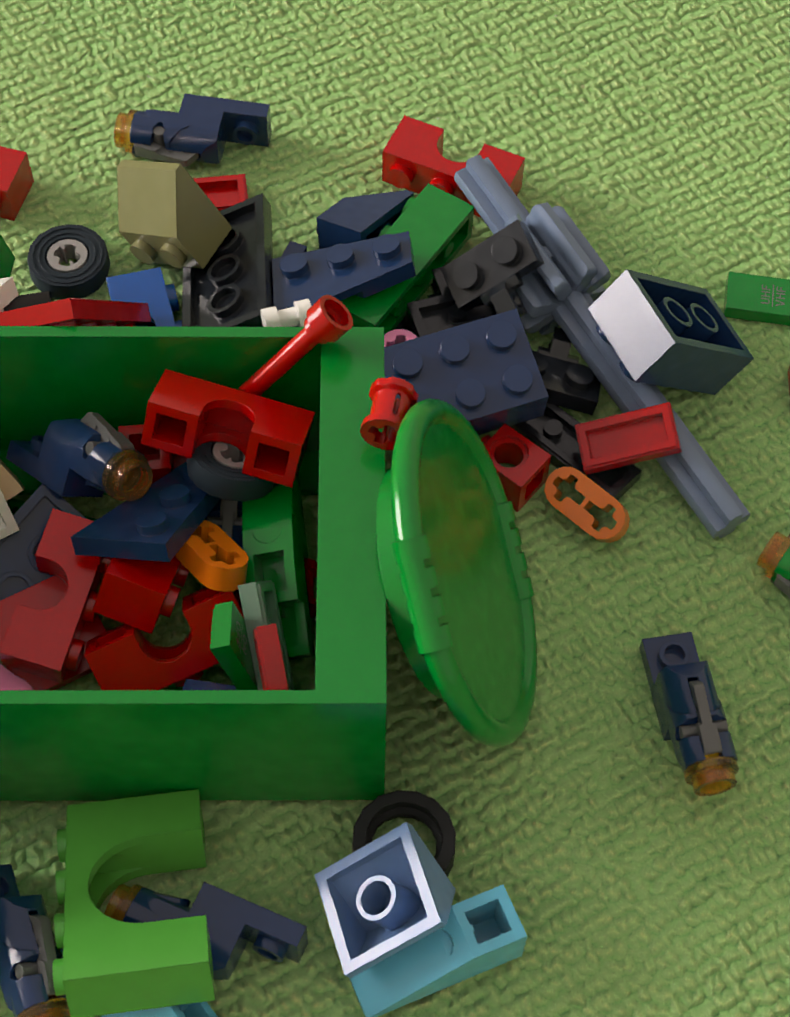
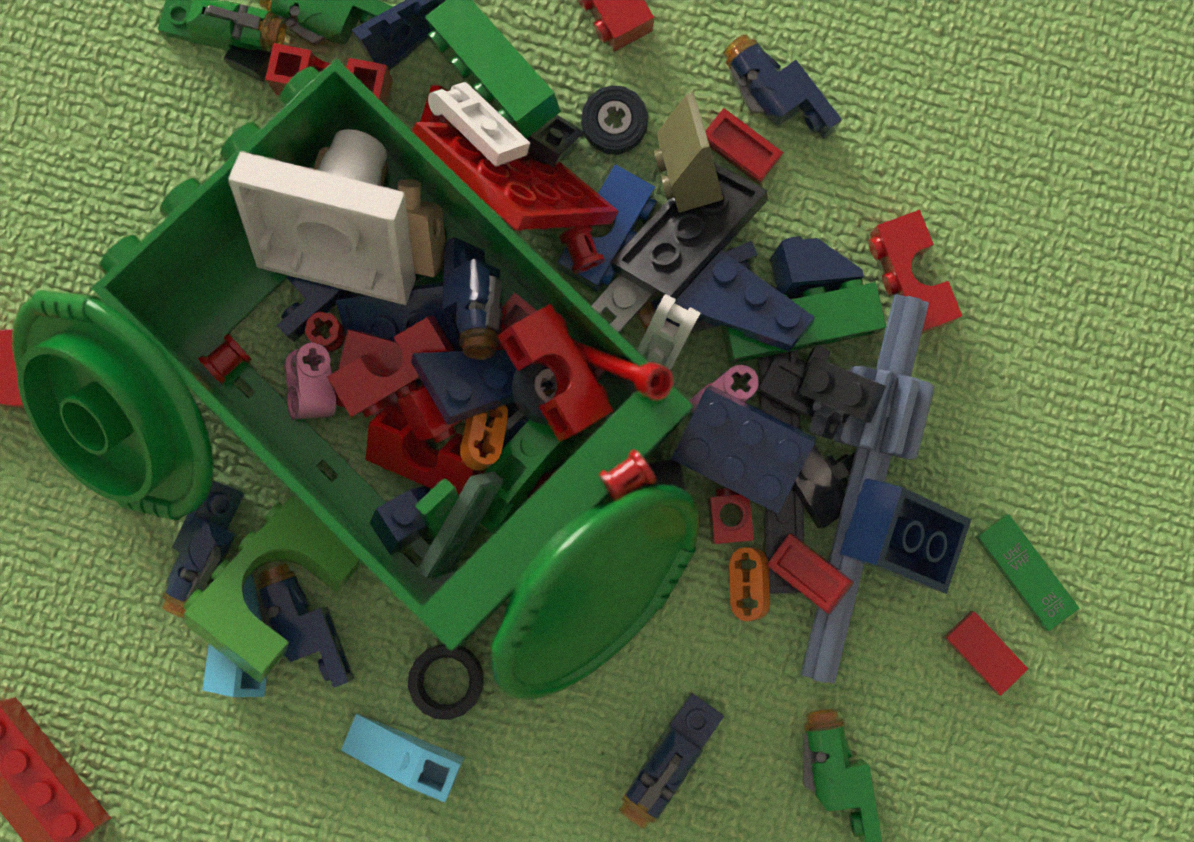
camera: 45 degrees right, 25 degrees up
red tile [252,623,289,690] -> none
medium blue slope [314,822,456,978] -> none

